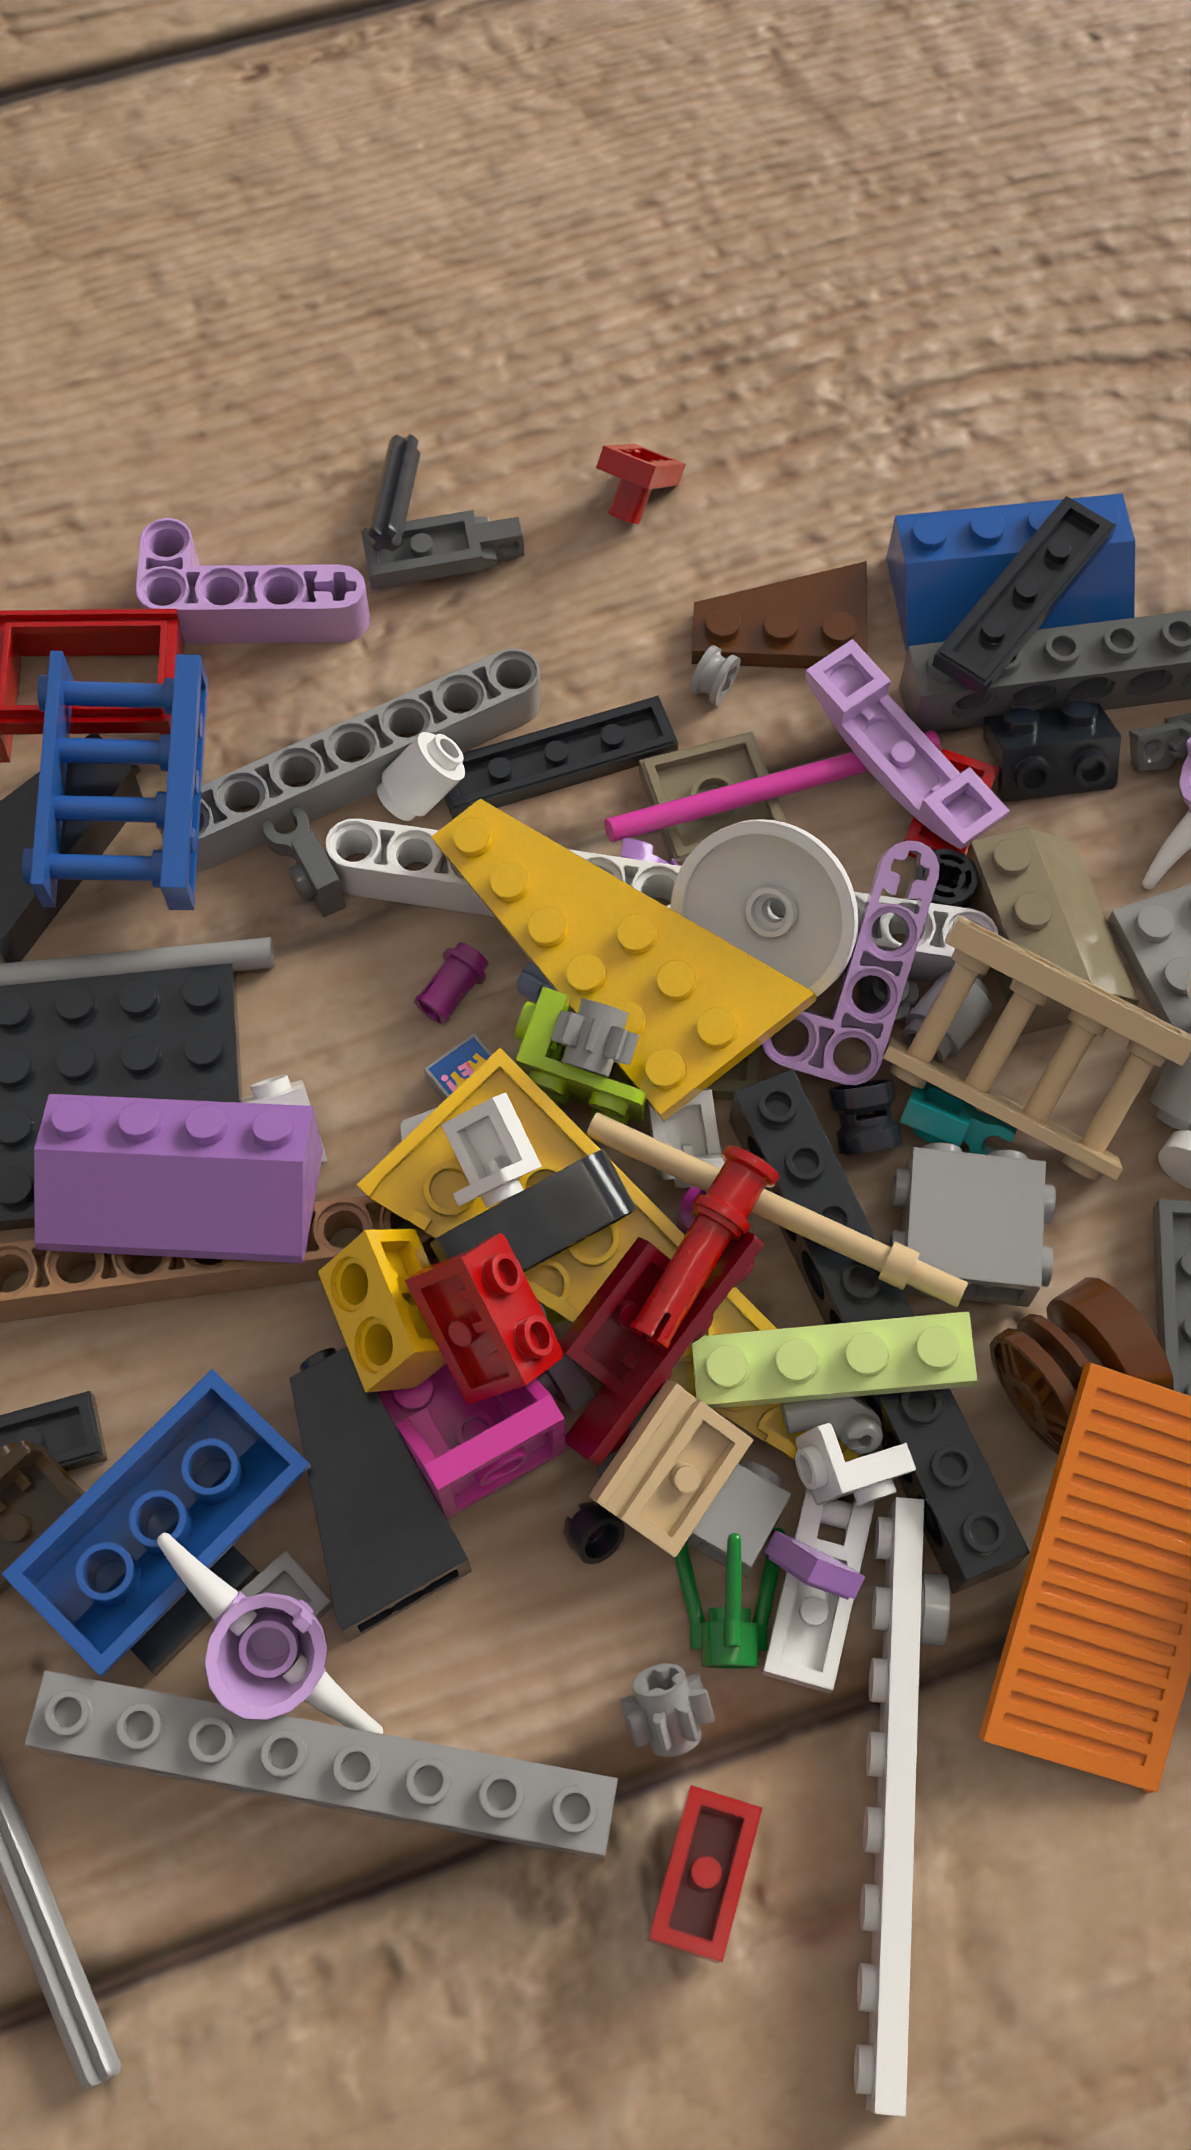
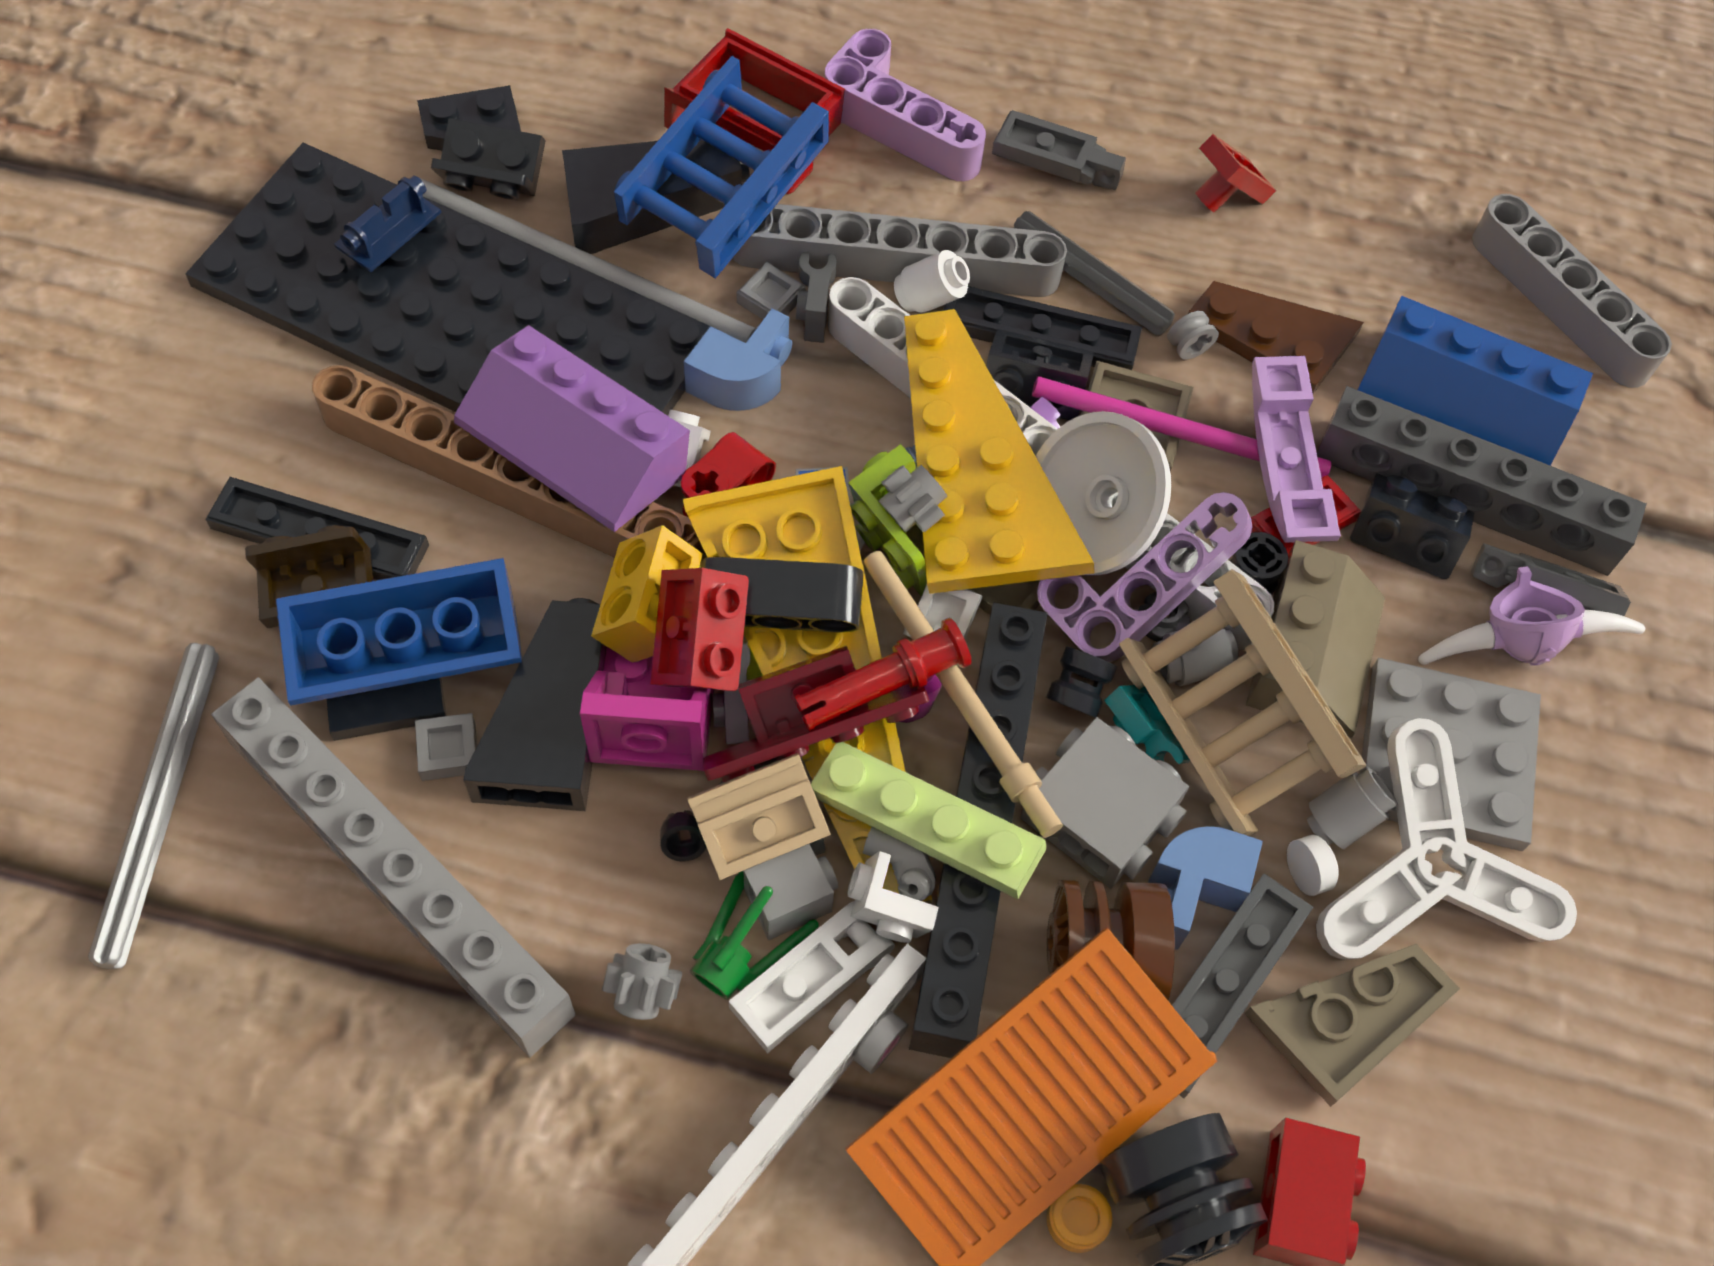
camera: 30 degrees right, 5 degrees down
lavender helmet [157,1533,383,1734] -> none
black axle [368,434,421,552] -> none
magenta pin [414,942,489,1024] -> none
white bracket [441,1093,542,1208] -> none
red brick [646,1785,763,1964] -> none
medium lavender tile [764,1530,865,1600] -> none
black tile [932,496,1116,697] -> none
none -> red piece [681,432,776,517]
none -> medium blue brick [684,308,793,411]
none -> light grey tile [736,262,806,319]
none -> black bracket [986,329,1094,420]
none -> dark grey axle [1014,211,1175,336]
none -> medium blue brick [1148,826,1263,950]
none -> light grey beam [1472,194,1672,388]

